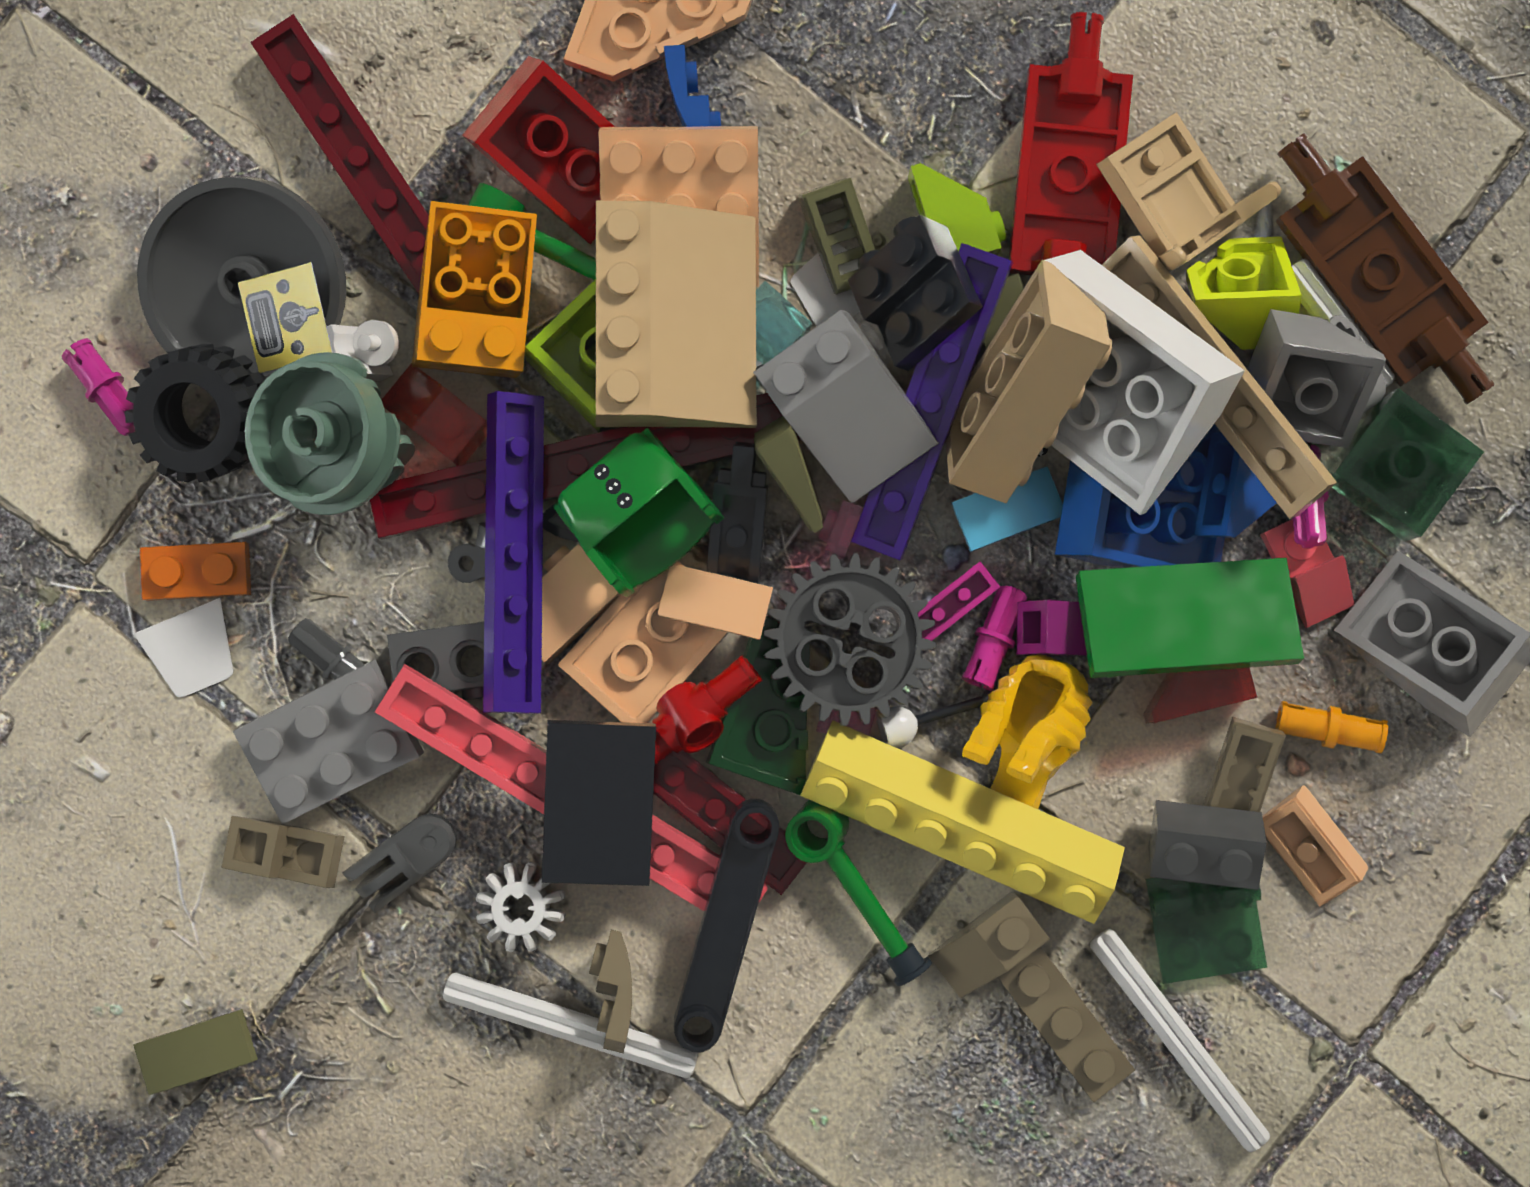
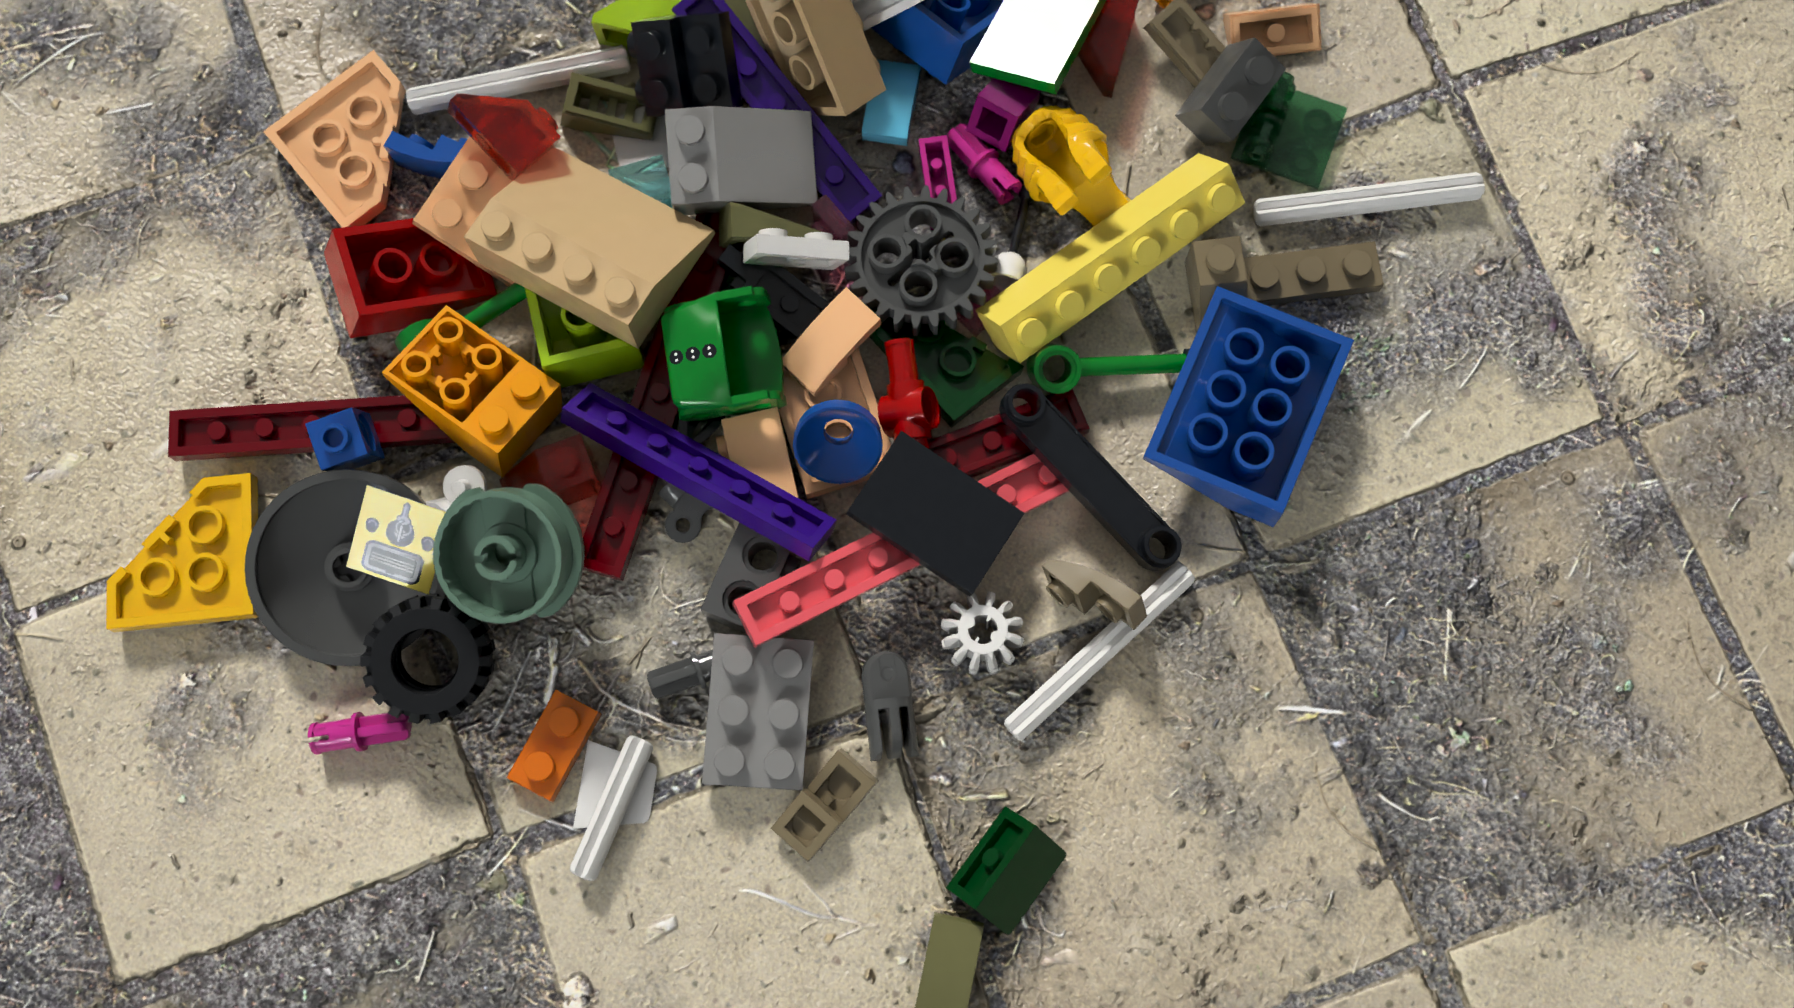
camera: 55 degrees left, 10 degrees down
none -> yellow plate [106,473,259,632]
none -> blue brick [305,407,385,471]
none -> white axle [406,45,631,115]
none -> clear red slope [447,93,561,181]
none -> white axle [570,735,653,881]
none -> white plate [743,228,849,270]
none -> blue piece [793,399,883,484]
none -> dark green panel [946,806,1066,935]
none -> blue slope [1143,286,1354,527]

